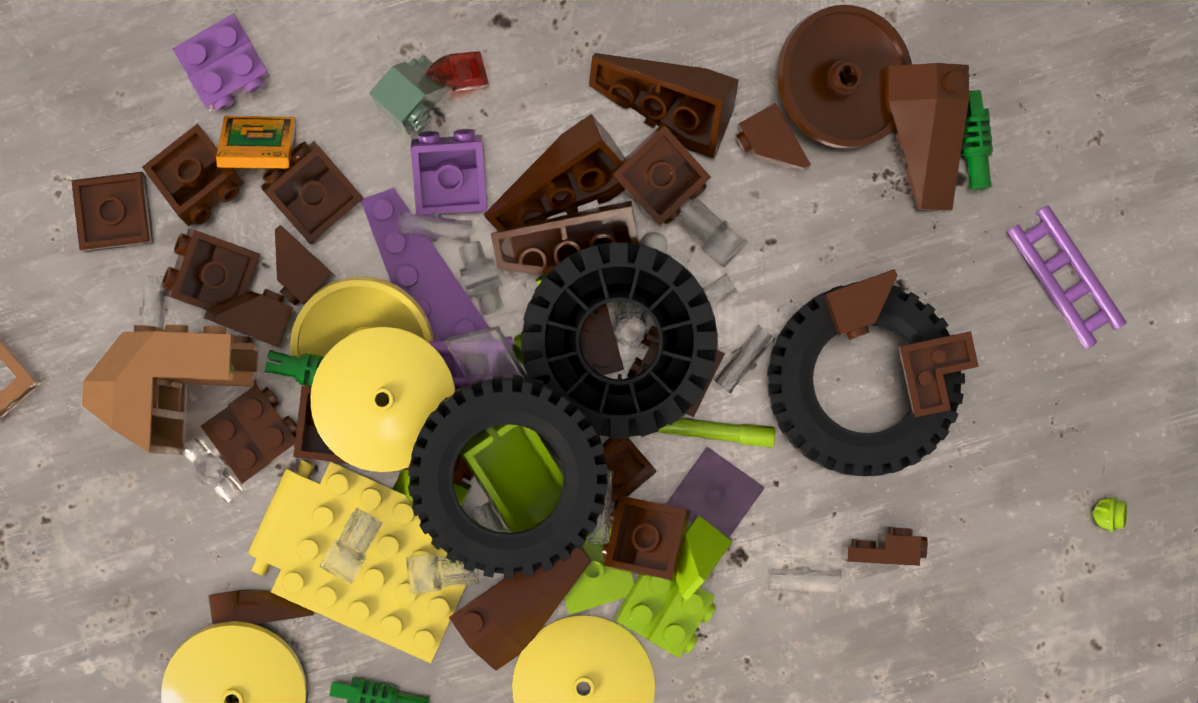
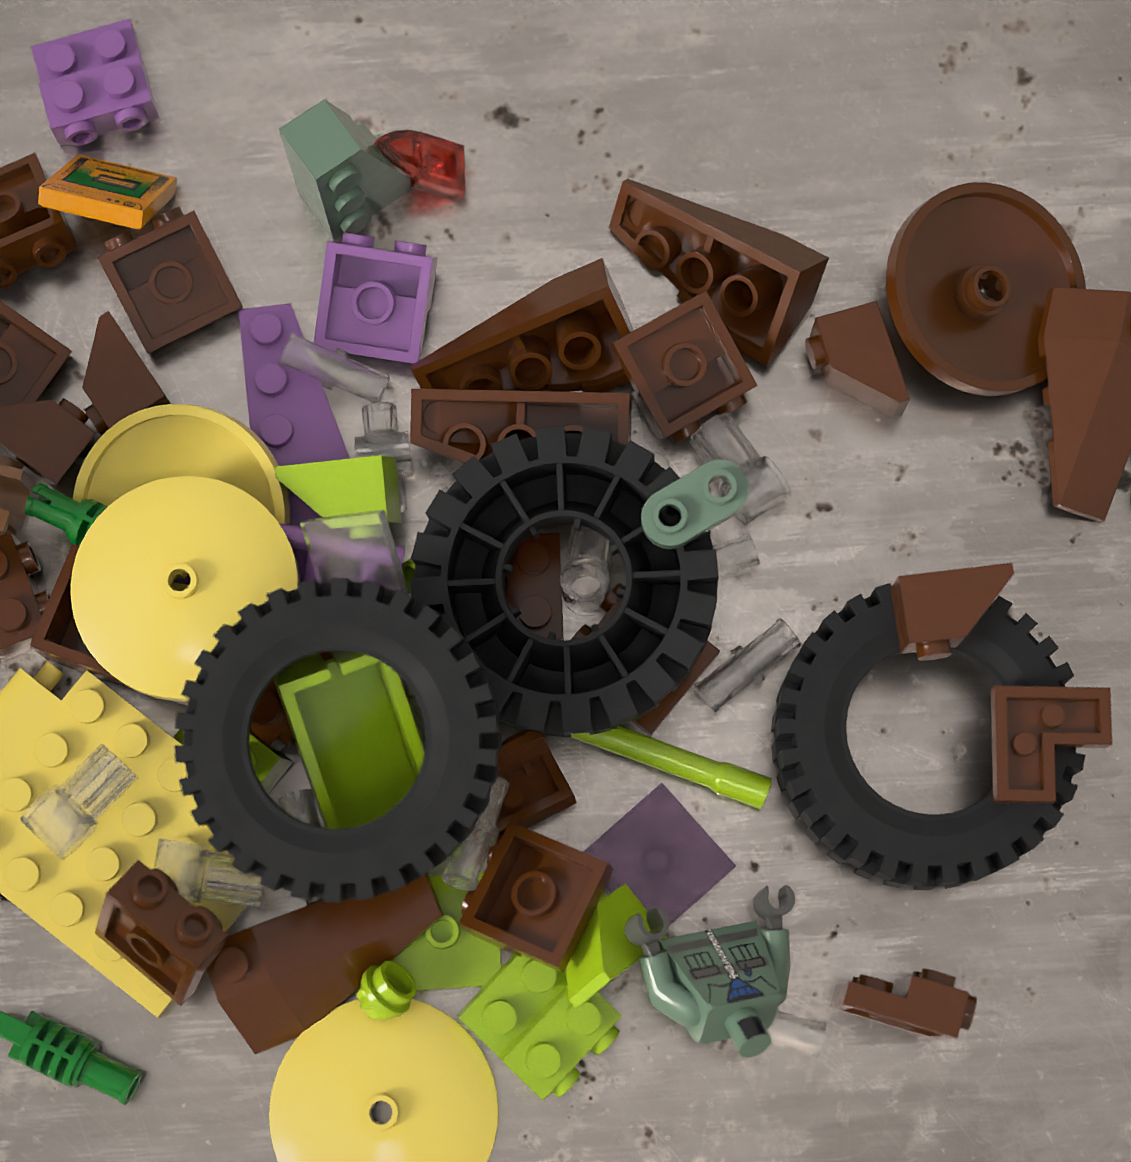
camera: 10 degrees right, 10 degrees down
none -> reddish brown plate [94,859,228,1006]
none -> lime slope [275,455,402,538]
none -> lime plate [356,961,416,1020]
none -> sand green torso [625,885,795,1058]
none -> sand green plate [641,460,749,549]

